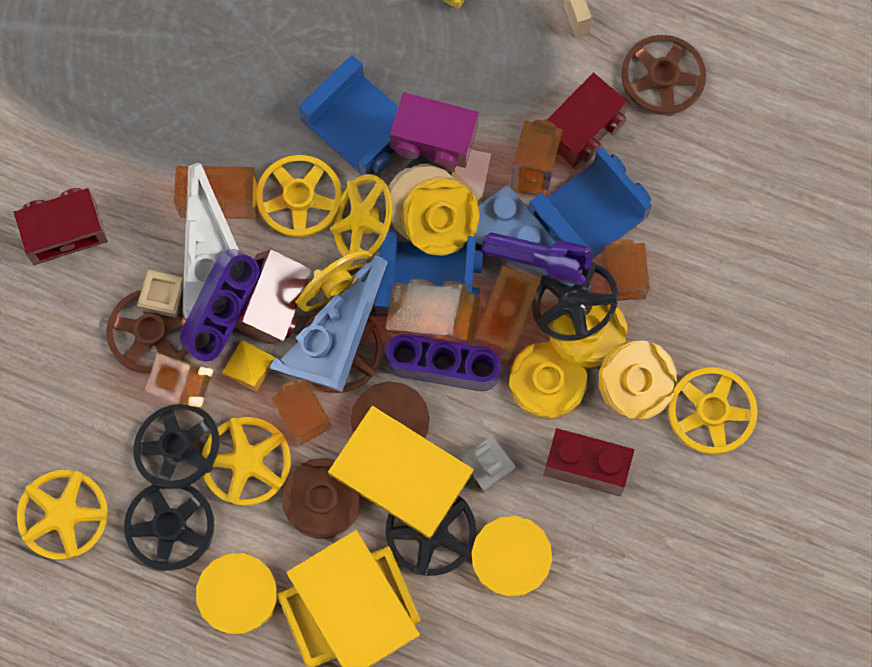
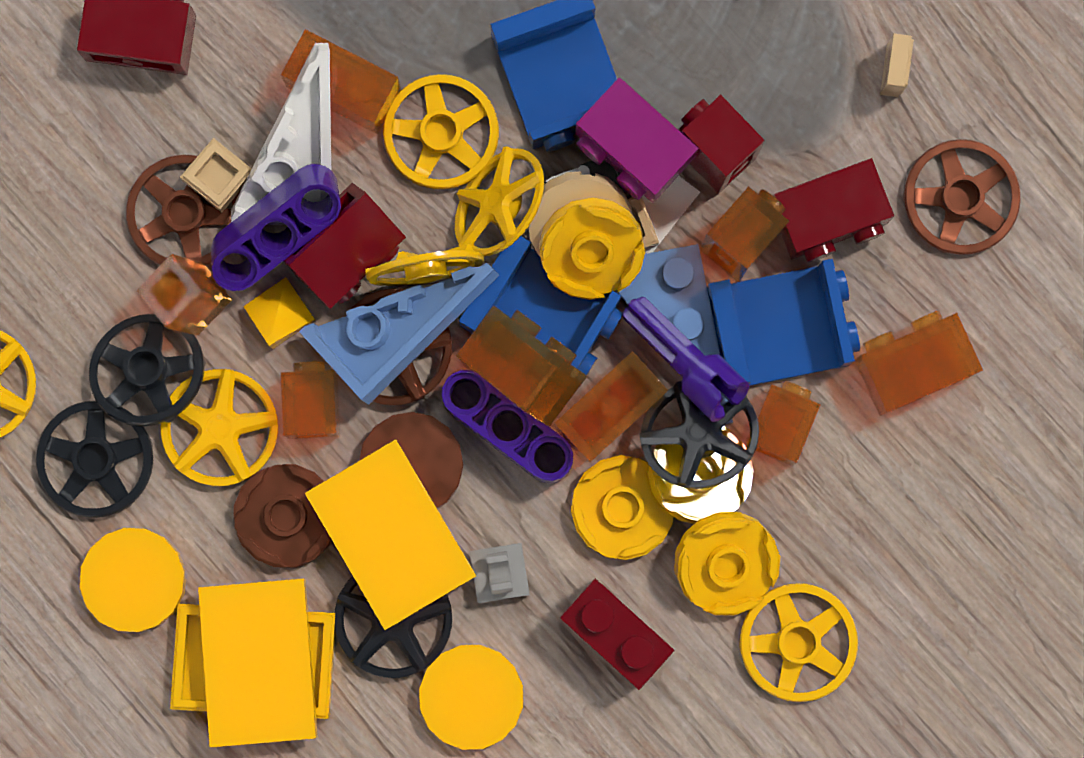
camera: 25 degrees right, 10 degrees up
none -> dark red brick [678,94,765,194]
none -> clear orange brick [855,310,983,416]

